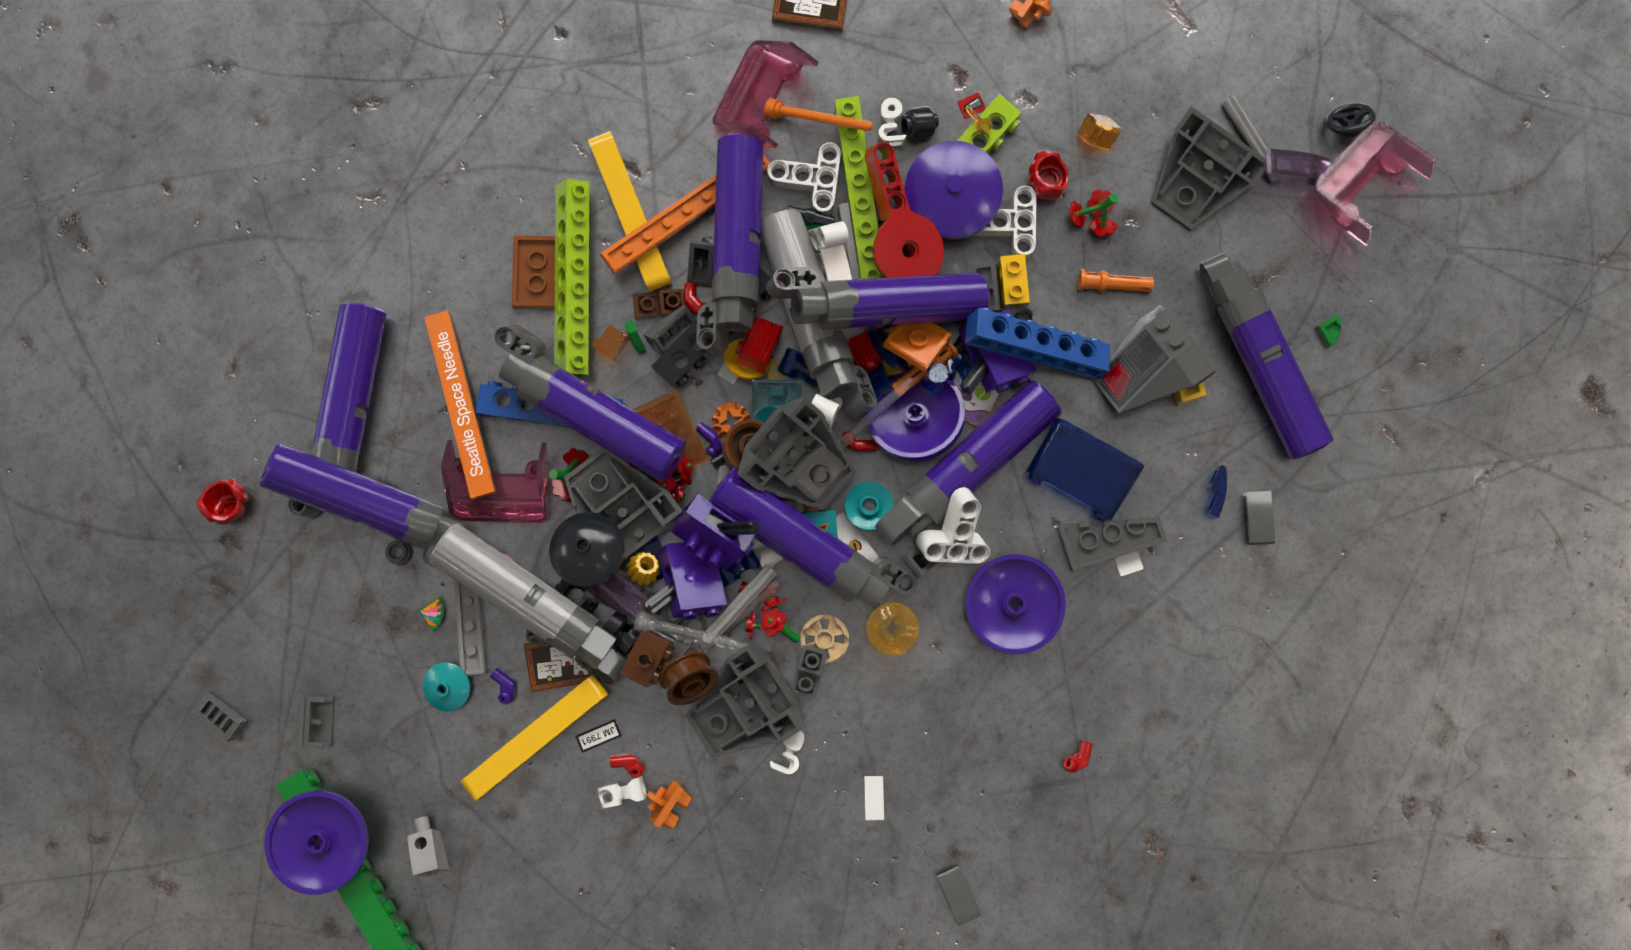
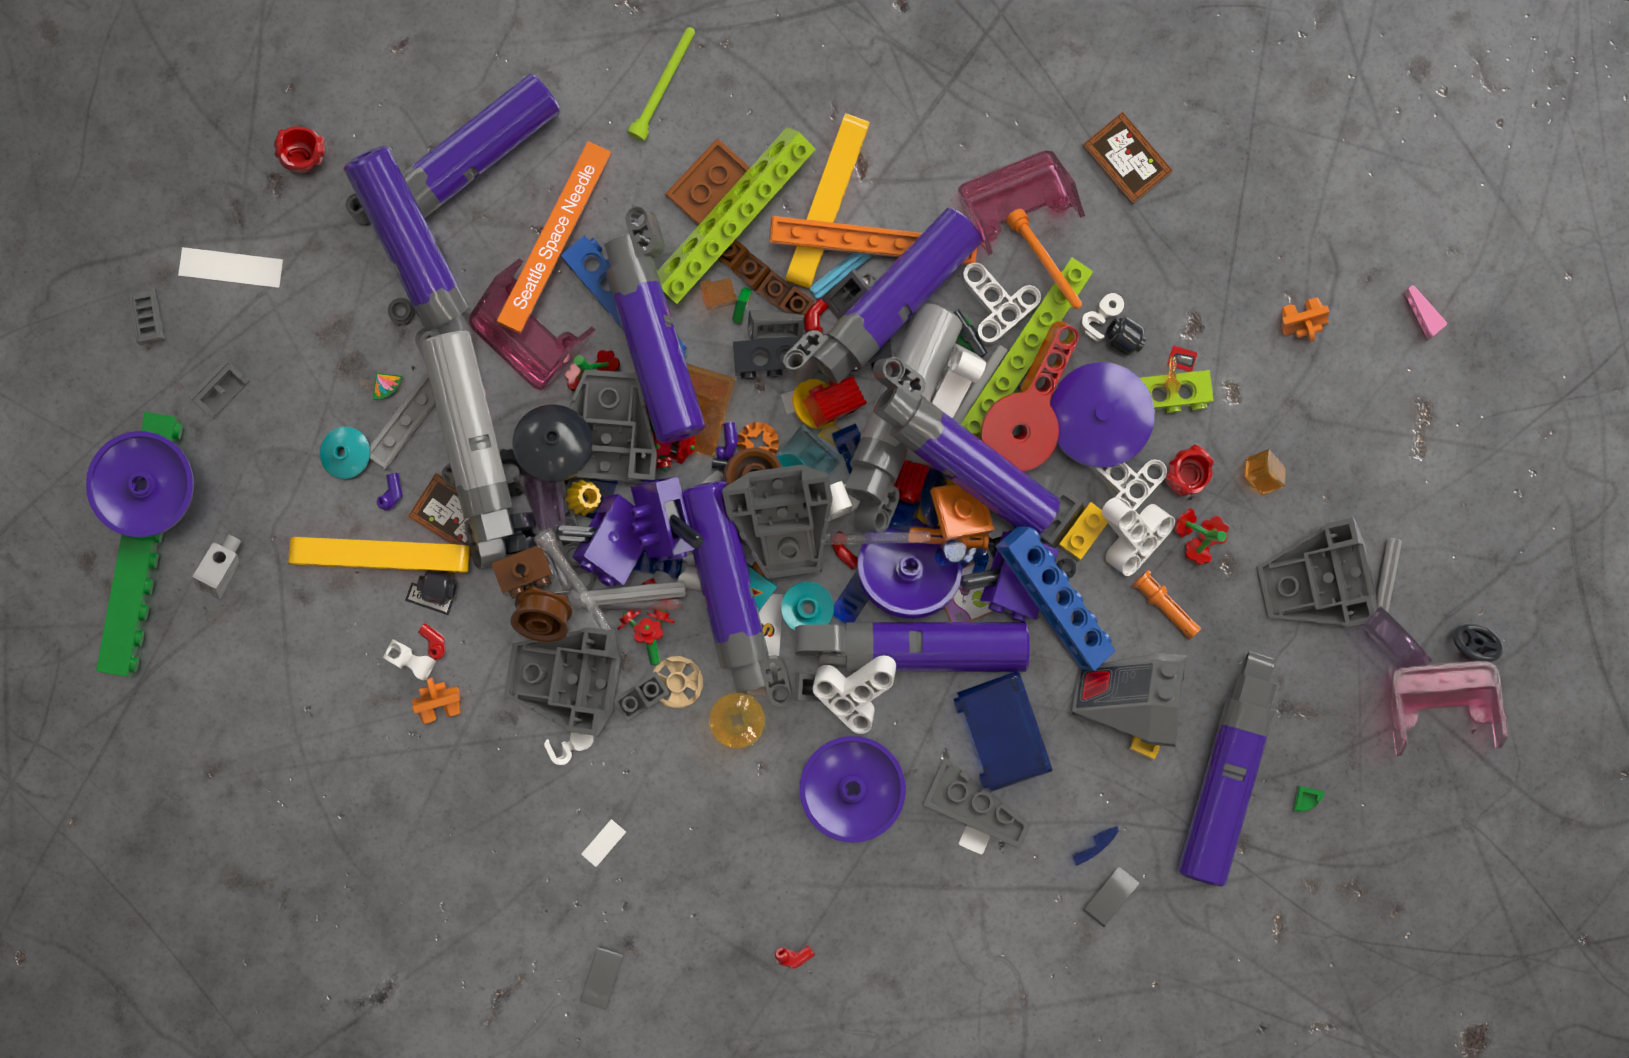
camera: 30 degrees right, 0 degrees up
none -> white sticker [178,247,283,288]
none -> black head [417,570,457,605]
none -> lime piece [626,27,695,142]
none -> reddish brown slope [717,239,771,290]
none -> medium azure axle [810,253,874,299]
none -> clear blue slope [833,570,869,624]
none -> white beam [1102,498,1175,576]

